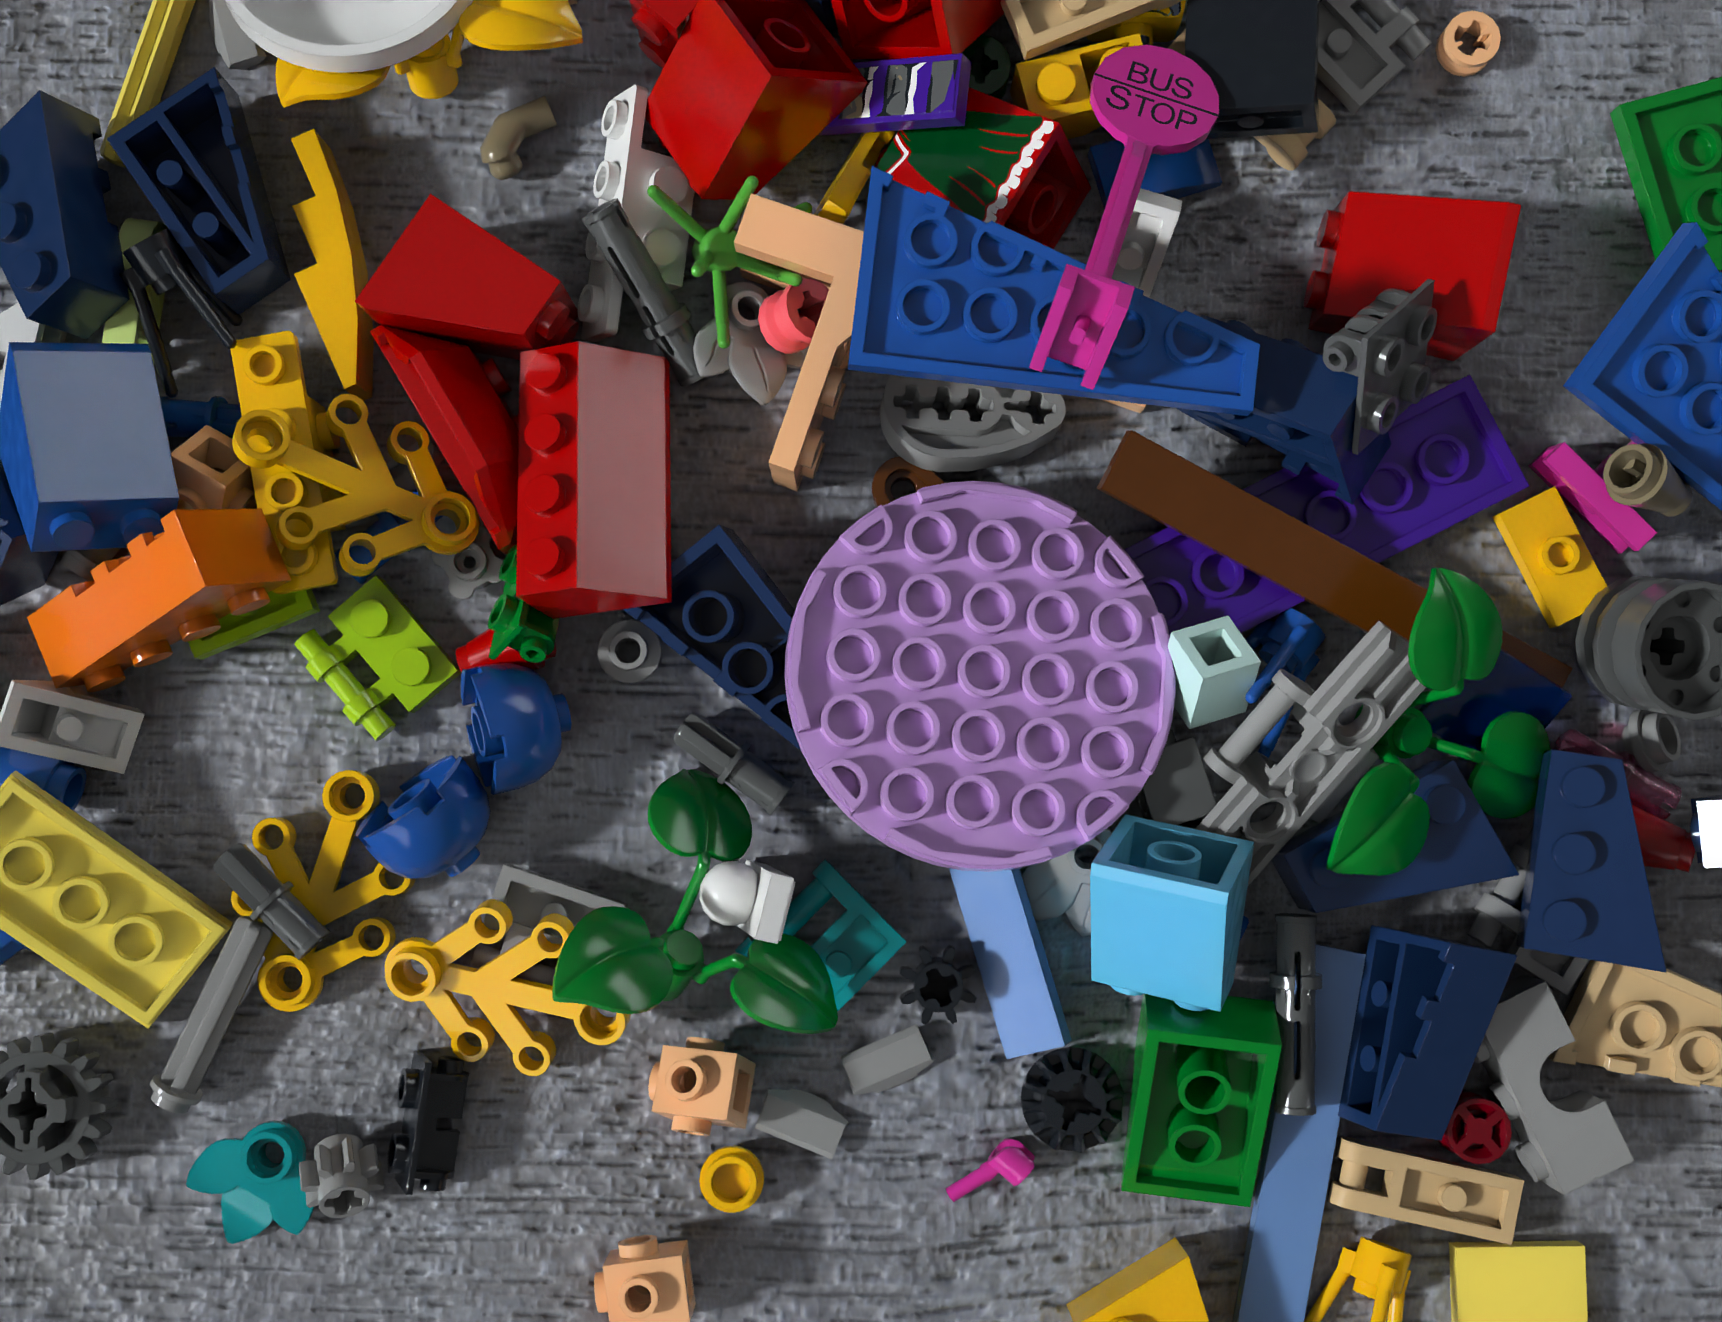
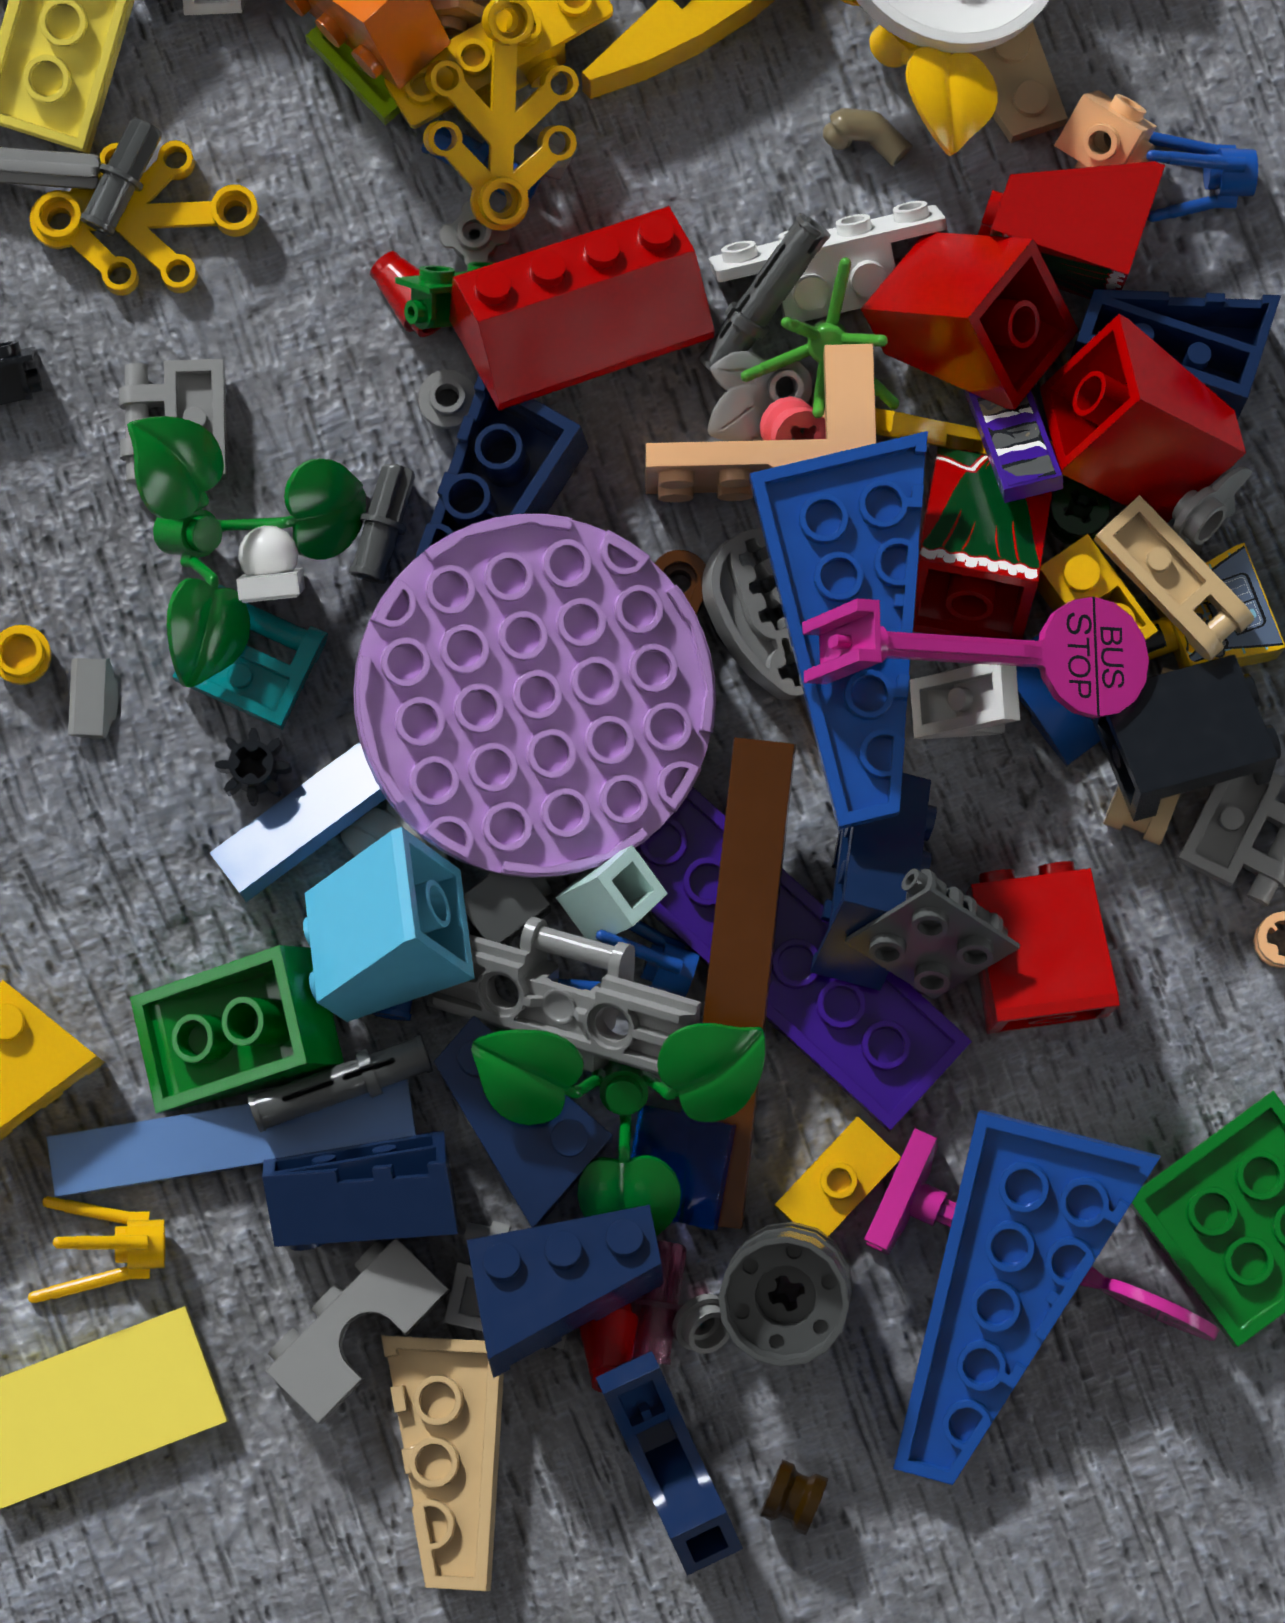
camera: 70 degrees right, 5 degrees down
lime plate [294,575,461,741] -> none
red slope [355,193,579,360] -> none
blue cylinder [356,755,491,879] -> none
red wedge [370,325,519,554] -> none
yellow plant [385,899,631,1076] -> none
blue cylinder [460,663,572,795] -> none
light nougat brick [648,1037,756,1136] -> none
light grey piece [841,1024,935,1095] -> none
dark pink hand [946,1138,1035,1202] -> none
black gear [1021,1047,1125,1153] -> none
tan plate [1328,1136,1524,1245] -> none
dark red wheel [1437,1090,1512,1164] -> none
dark tan cone [1603,443,1693,517] -> none

